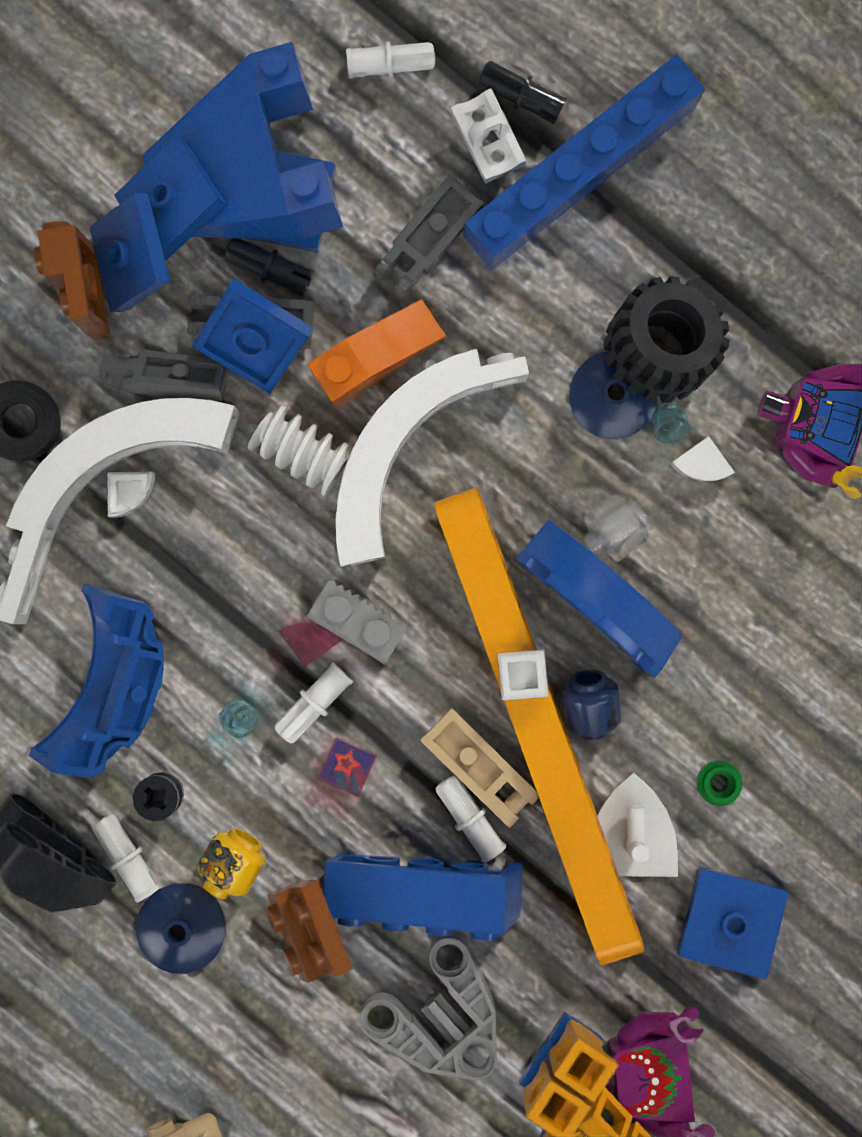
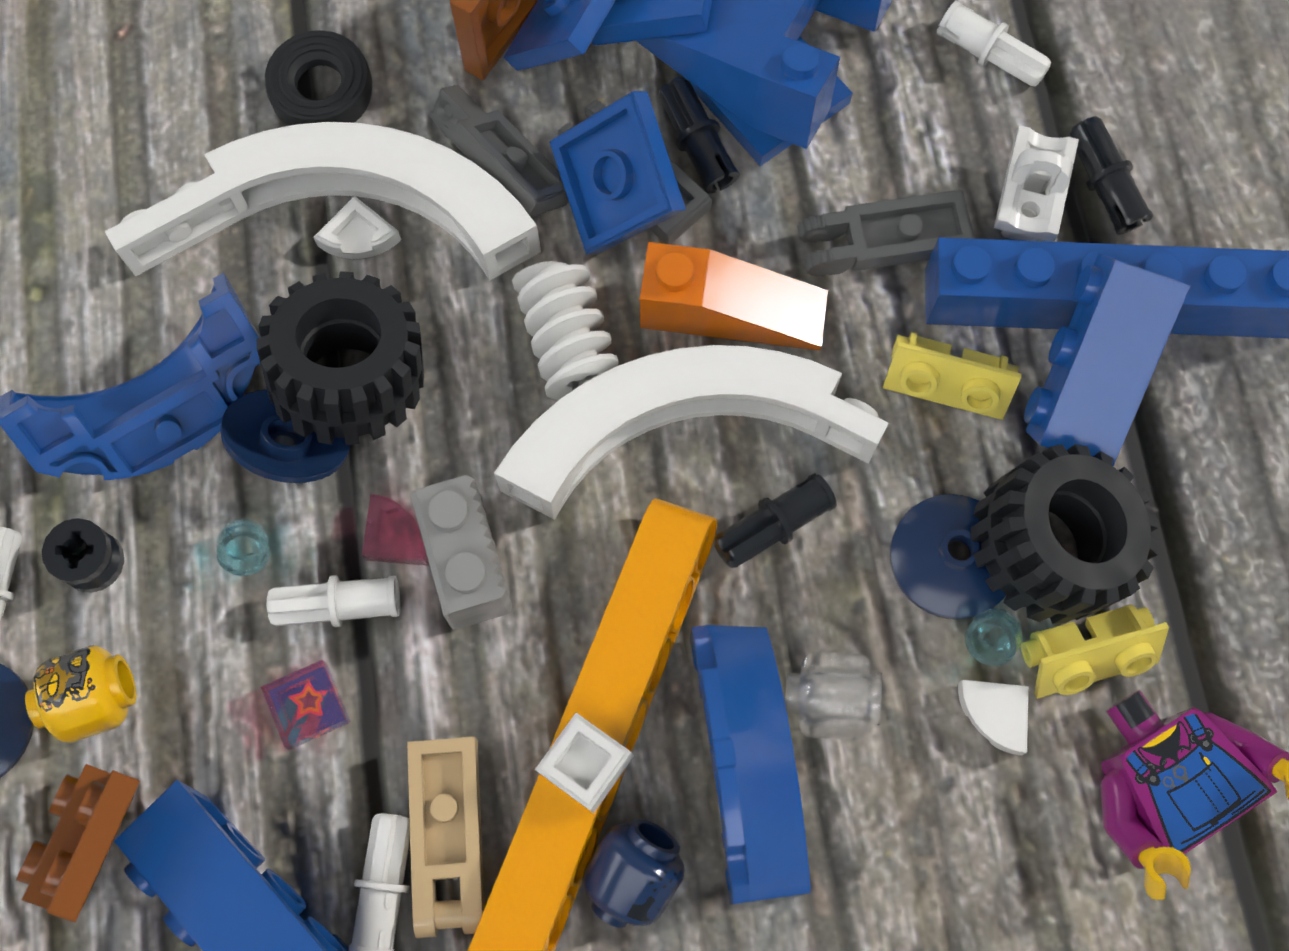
camera: 45 degrees right, 15 degrees down
none -> dark blue dish [220,389,350,483]
none -> black tyre [256,271,424,445]
none -> black axle [714,473,837,568]
none -> light yellow hinge [882,332,1022,420]
none -> light yellow hinge [1021,604,1169,699]
none -> brick [1024,253,1191,466]

